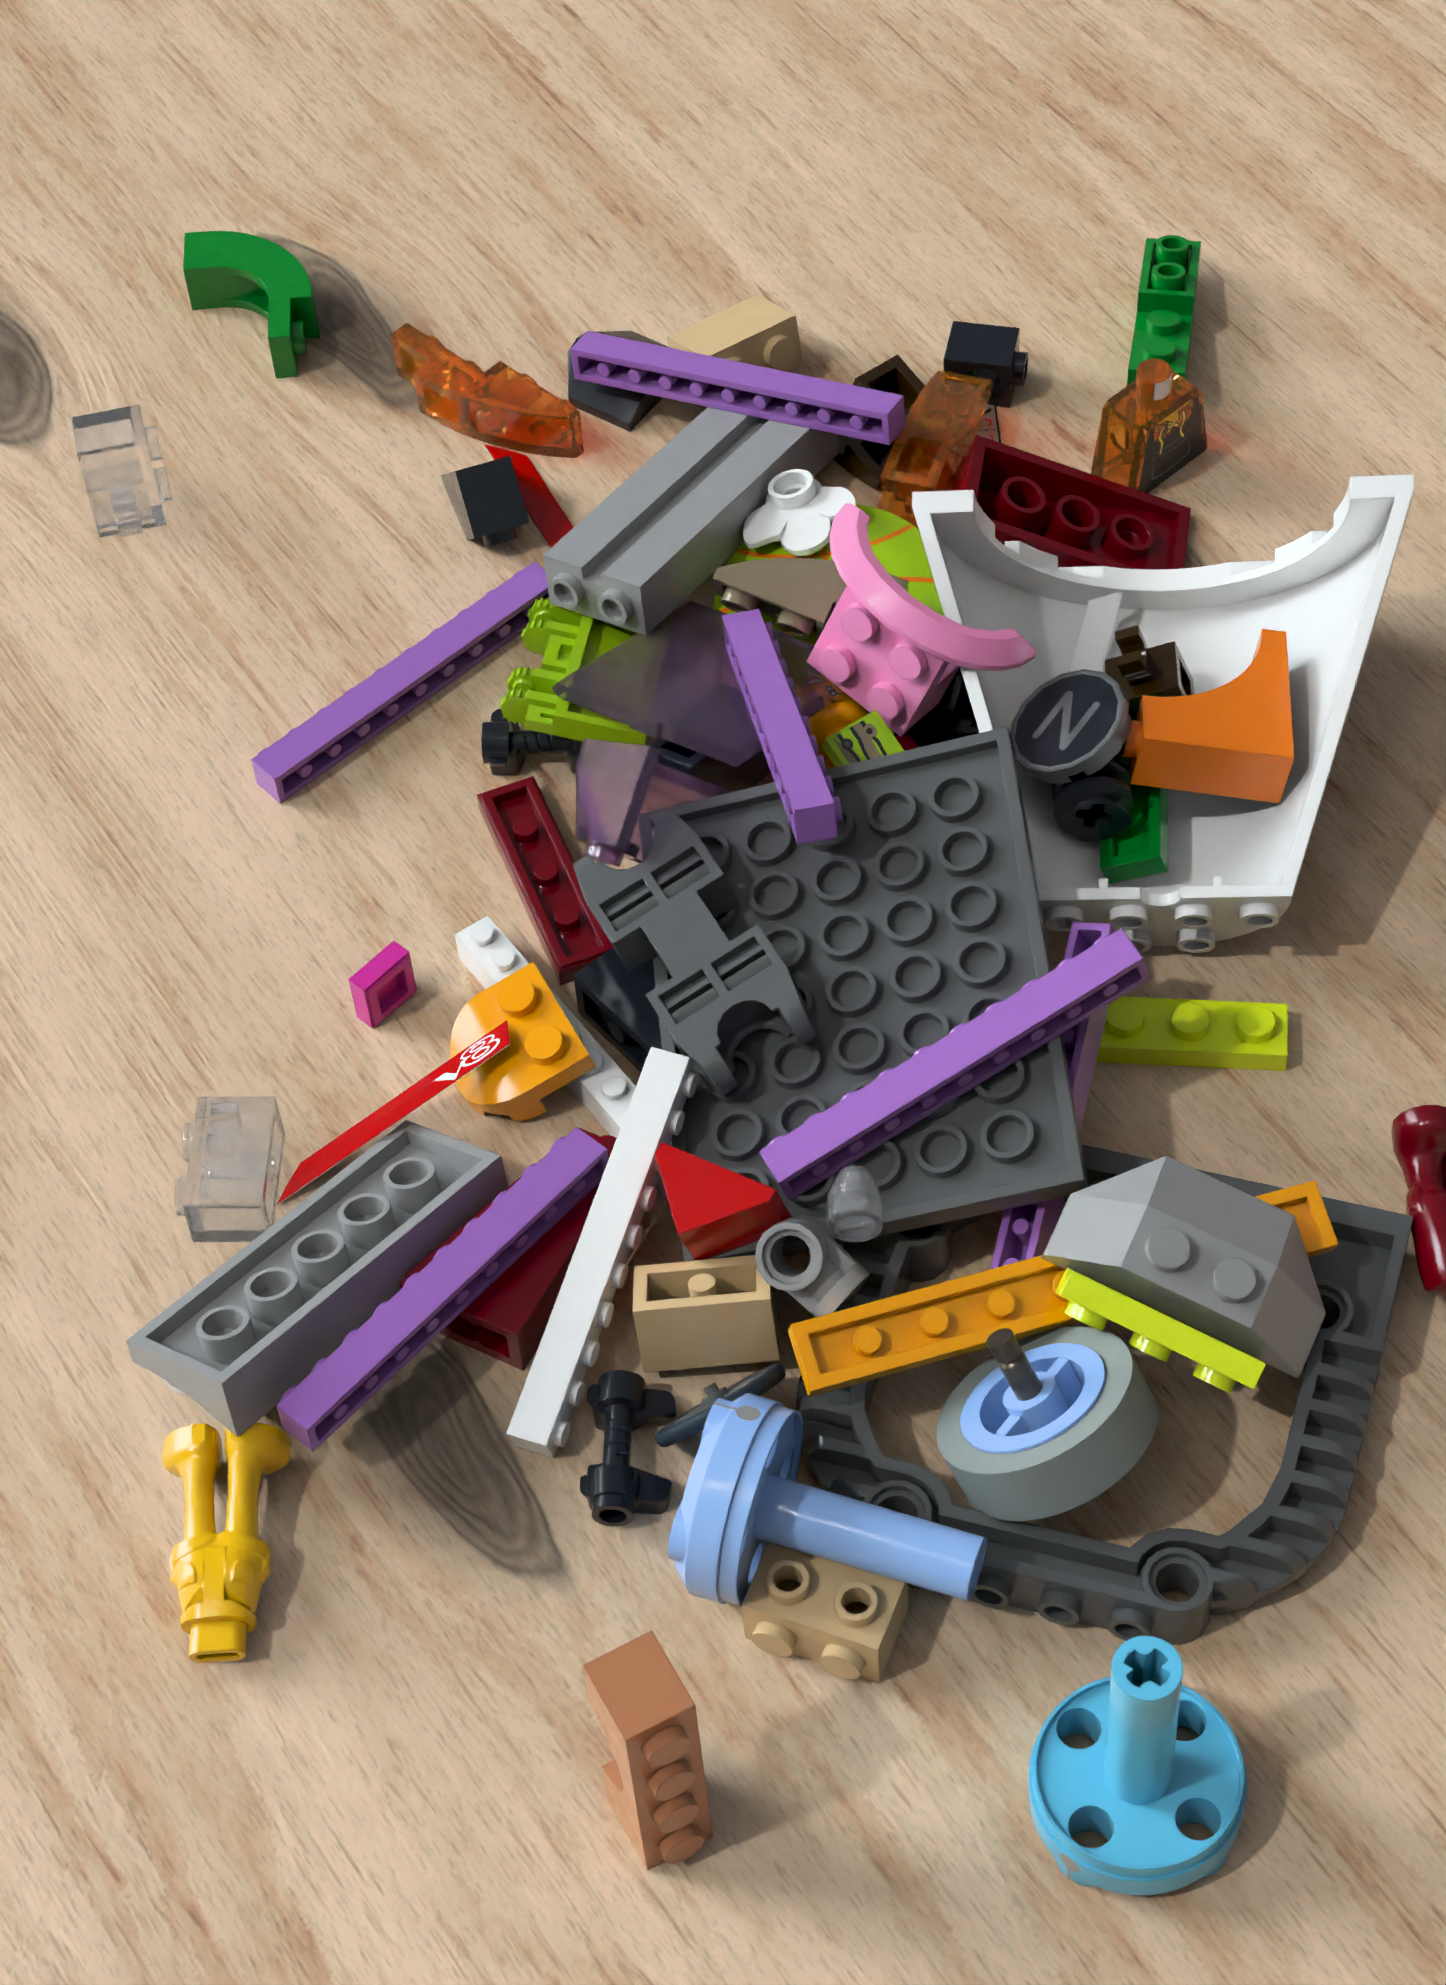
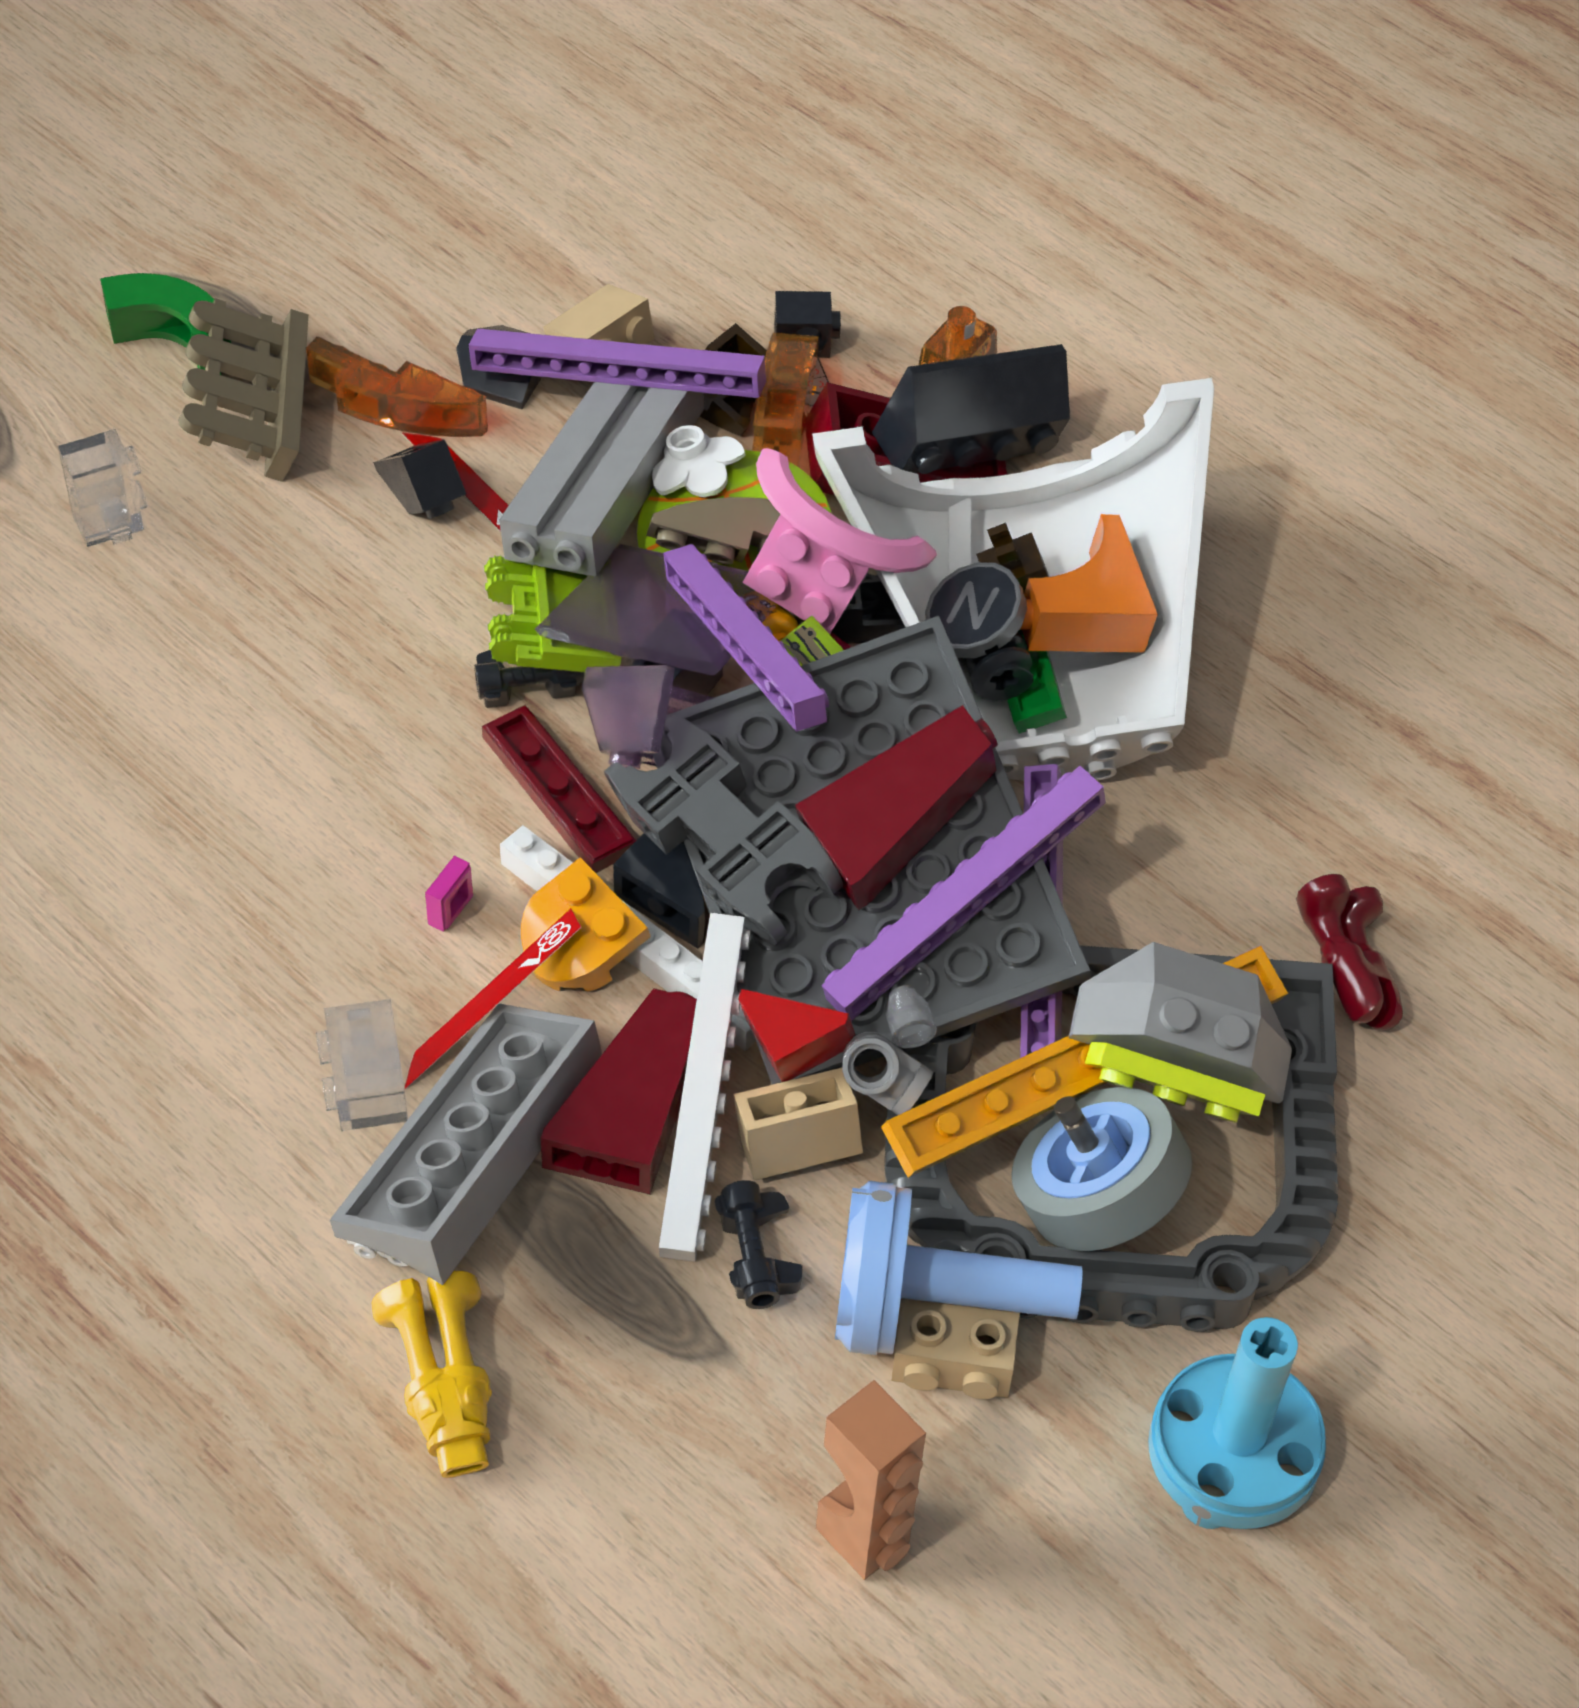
camera: 20 degrees left, 0 degrees up
medium lavender piece [251,562,549,804] -> none
medium lavender piece [276,1127,608,1452] -> none
black wheel [655,1364,786,1447] -> none
neon yellow plate [1096,996,1288,1071] -> none
green slope [1127,235,1201,393] -> none
none -> dark tan fence [178,298,309,482]
none -> dark red slope [795,705,998,911]
none -> black slope [872,344,1070,474]

